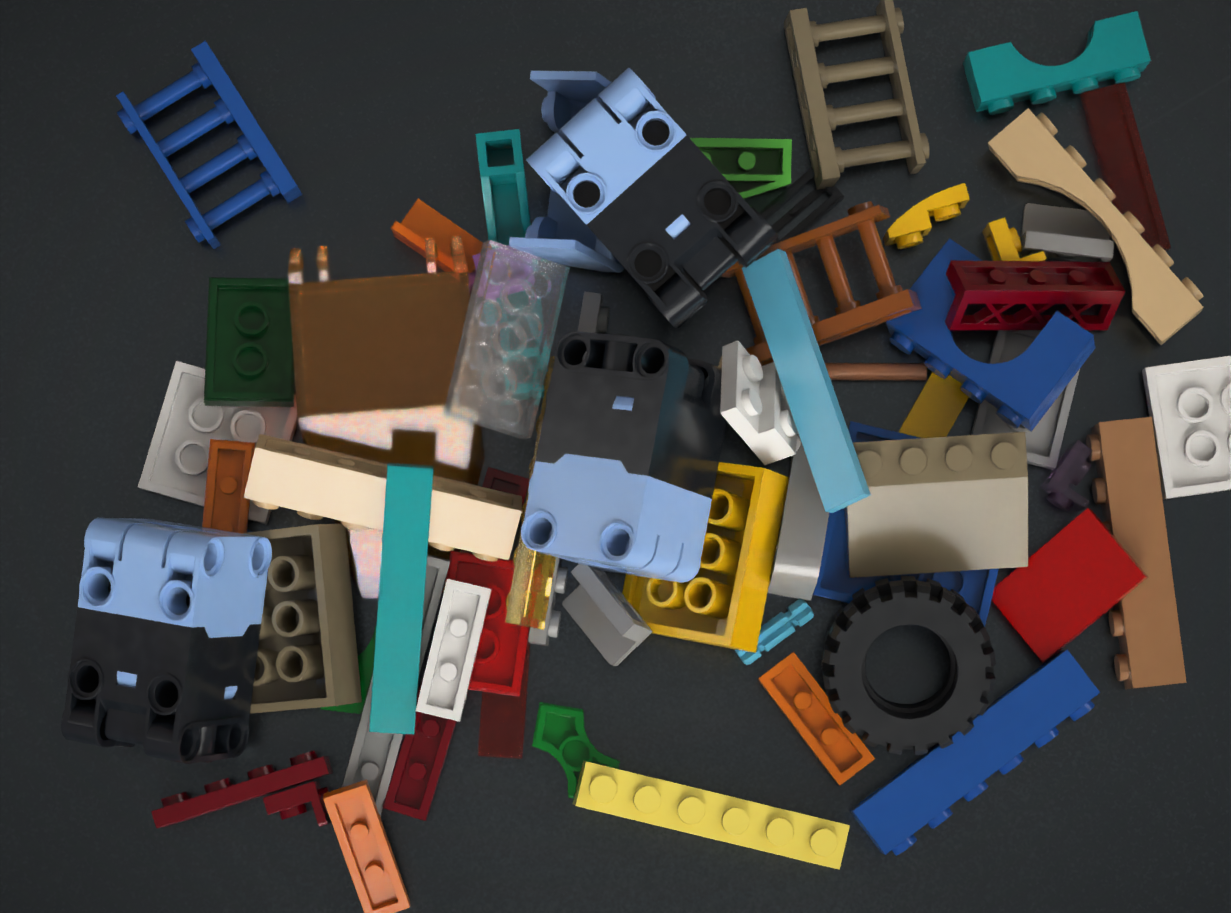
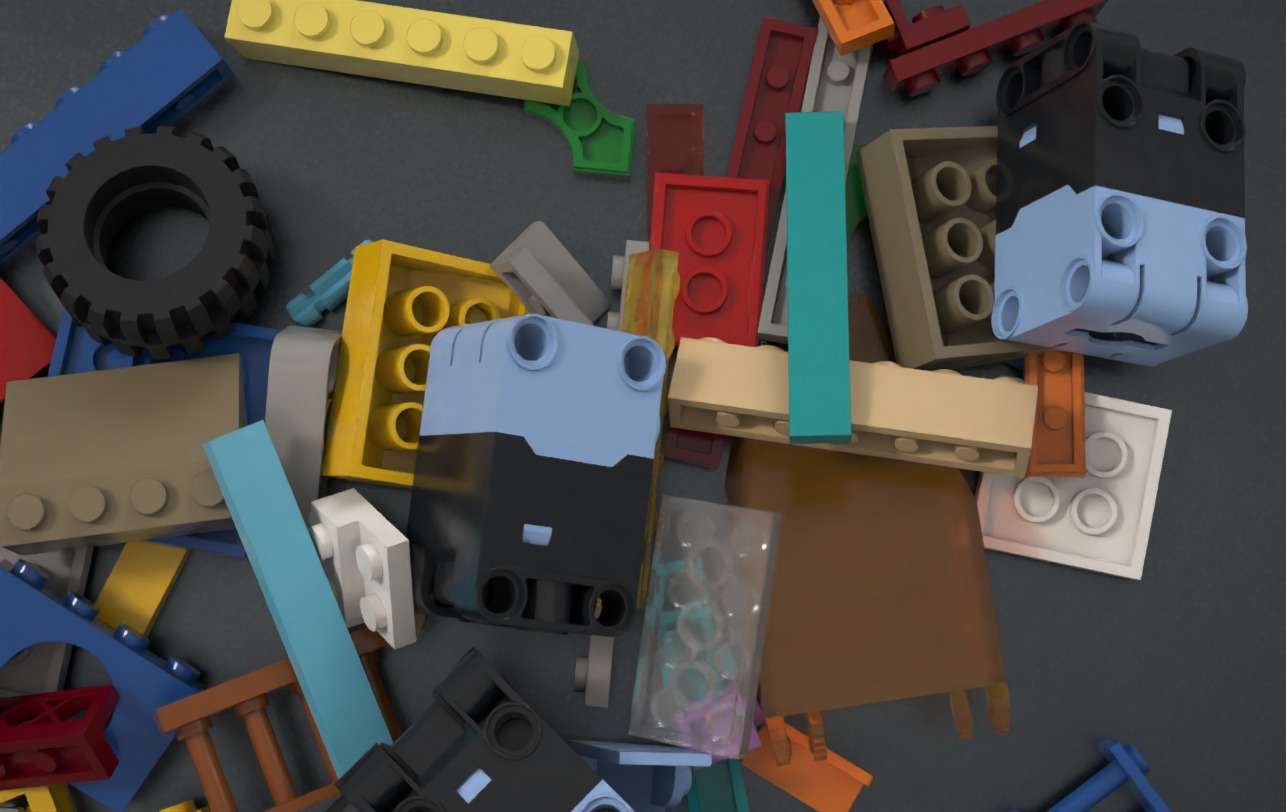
camera: 175 degrees right, 0 degrees up
dark green tile [204,277,298,407] -> none
white plate [415,579,492,722] -> none
orange plate [758,652,875,786] -> none
nougat bar [825,363,927,380] -> none

